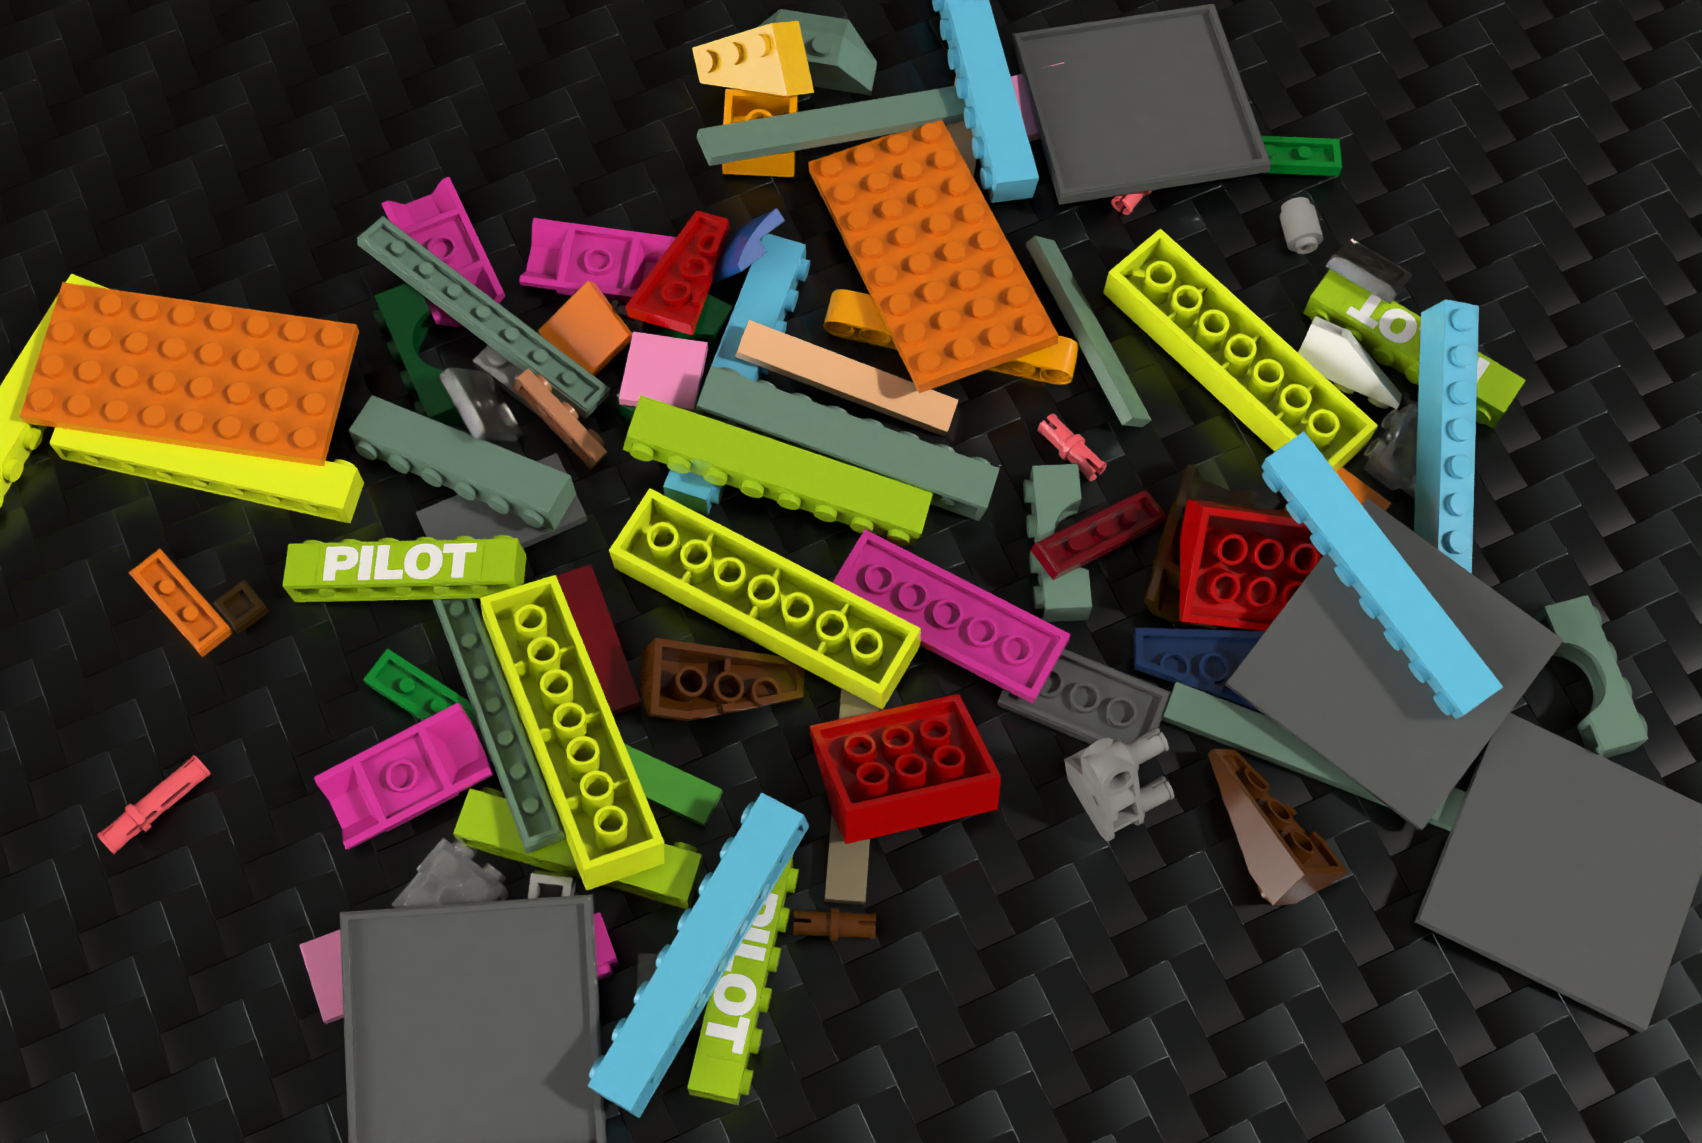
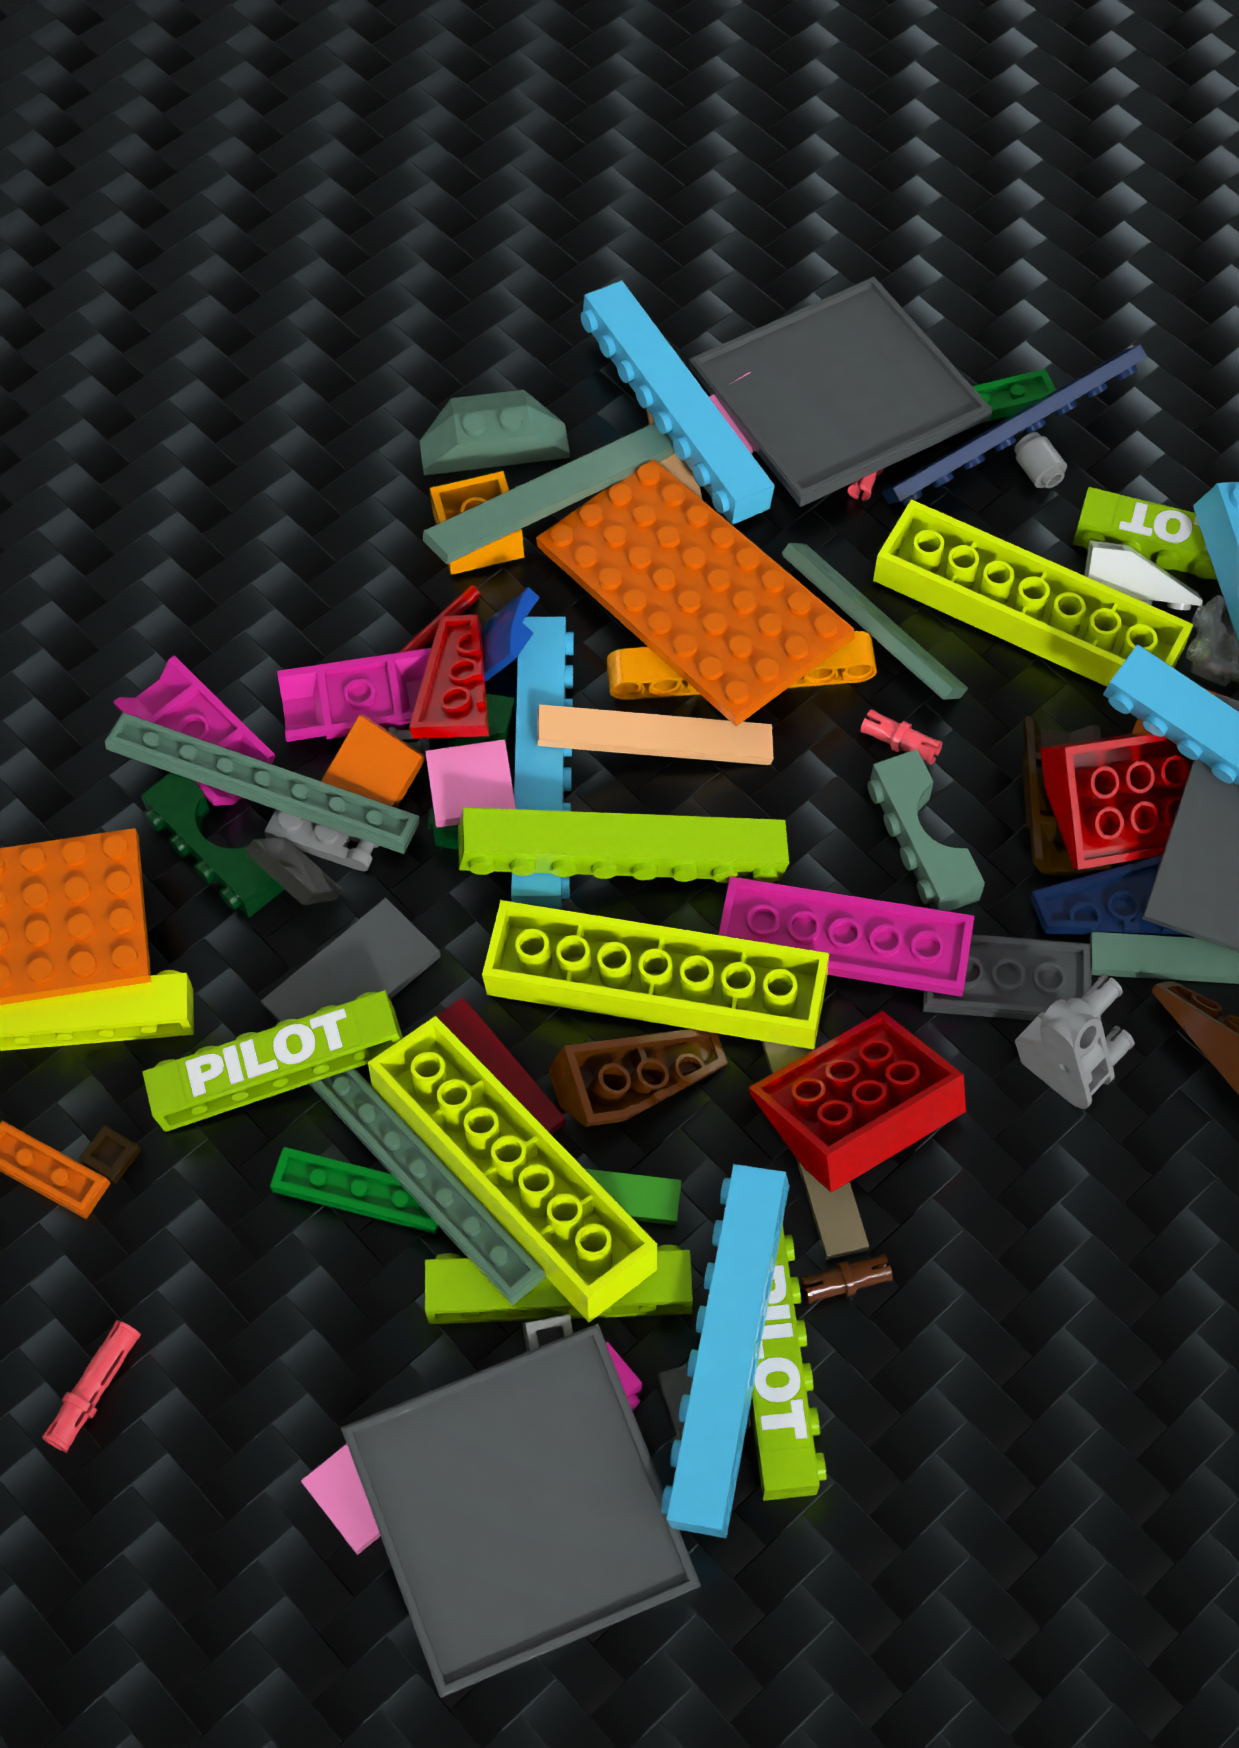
camera: 15 degrees left, 5 degrees down
dark pink piece [314,703,494,850] -> none
sand green brick [349,395,576,531] -> none
clear plate [391,838,509,908] -> none
nougat plate [513,368,607,470] -> none
yellow wedge [692,21,814,96] -> none
sand green brick [695,366,1000,521] -> none
dark red tile [1030,489,1168,581] -> none
clear smoke tile [1327,239,1413,304] -> none
none -> red bar [398,585,481,653]
none -> dark blue plate [881,344,1147,506]

